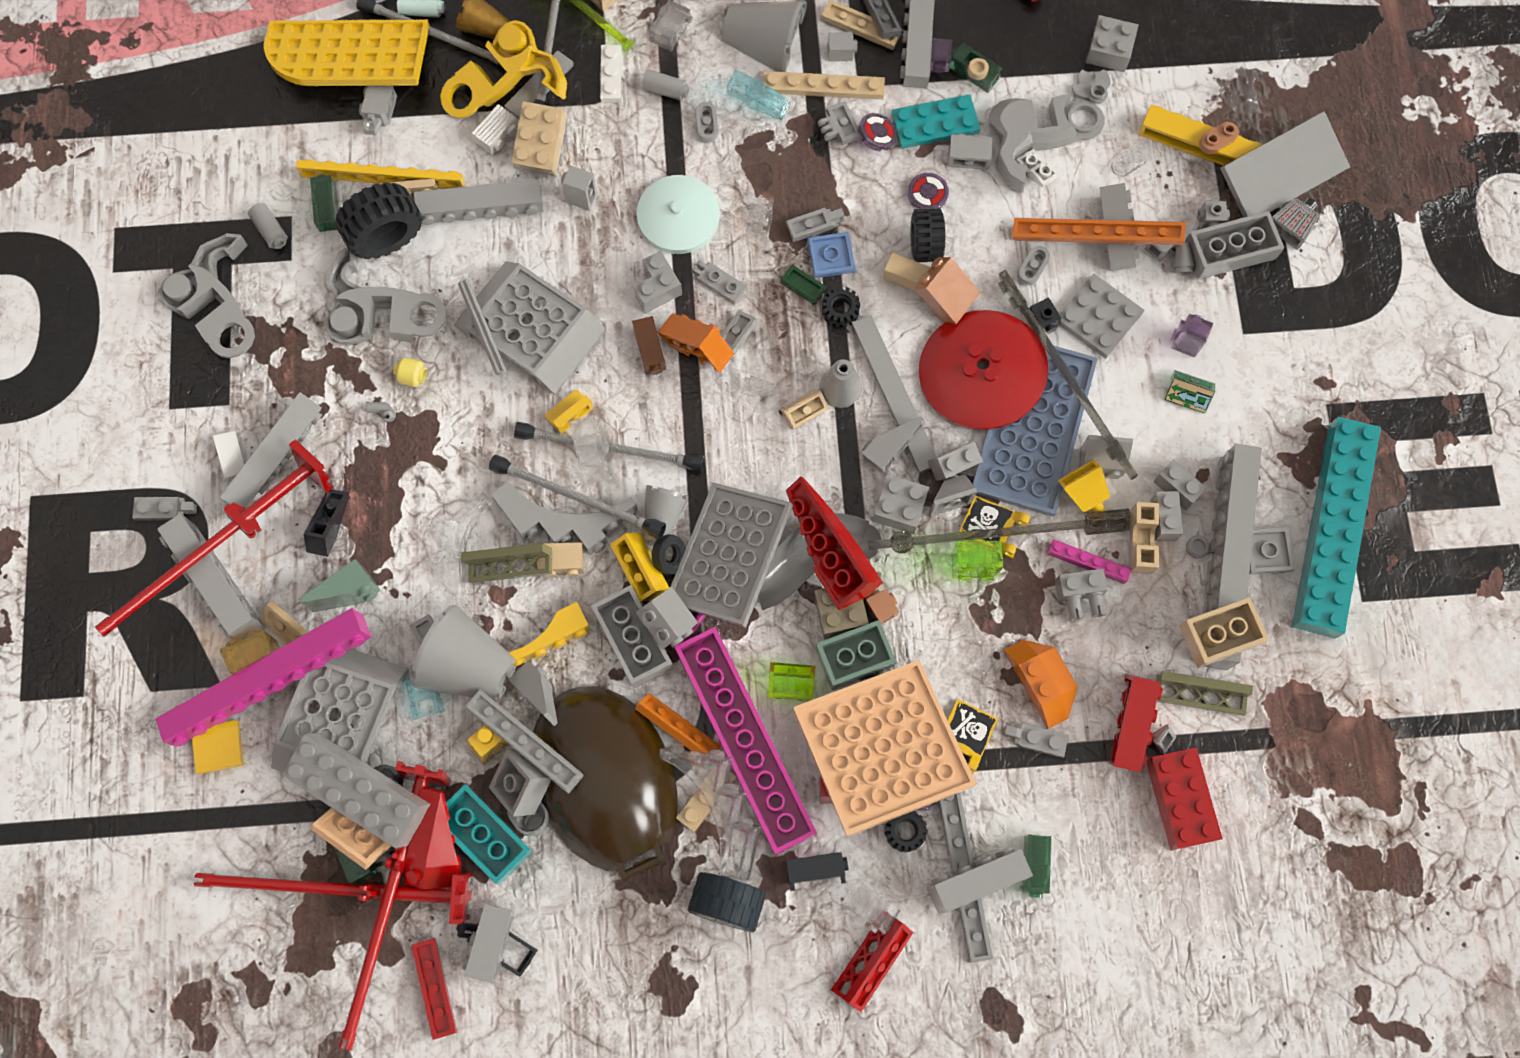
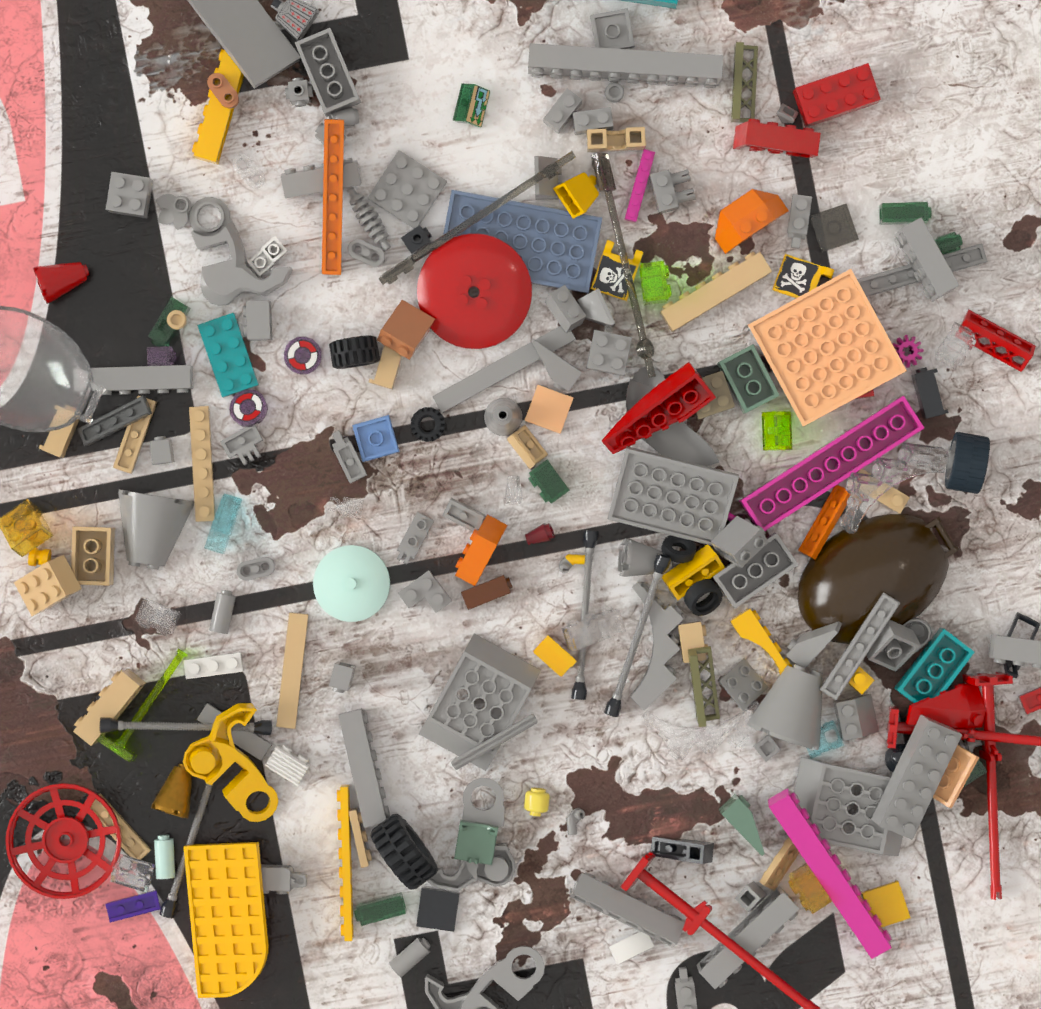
camera: 95 degrees left, 15 degrees up
tan brick [511,101,568,175] -> none
dark green tile [780,264,827,305] -> none
nougat brick [865,589,899,625] -> none
black tyre [884,811,928,852] -> none
clear purple brick [1170,314,1213,358] -> none
tan brick [1179,597,1269,668] -> none
none -> tan tile [276,612,309,729]
none -> light grey piece [347,187,391,251]
none -> black tile [416,887,460,932]
none -> sand green piece [454,820,498,865]
none -> light nougat tile [525,385,573,434]
none -> dark red cone [525,523,555,545]
none -> clear green brick [528,460,570,504]
none -> arm [559,554,585,573]
none -> tan brick [660,252,772,332]
none -> black tyre [684,579,723,616]
none -> light grey hinge [718,658,769,711]
none -> light grey brick [735,881,767,912]
none -> clear smoke tile [809,204,859,253]
none -> light grey slope [833,694,879,741]
none -> dark pink gear [892,335,924,368]
none -> clear green brick [934,231,963,255]

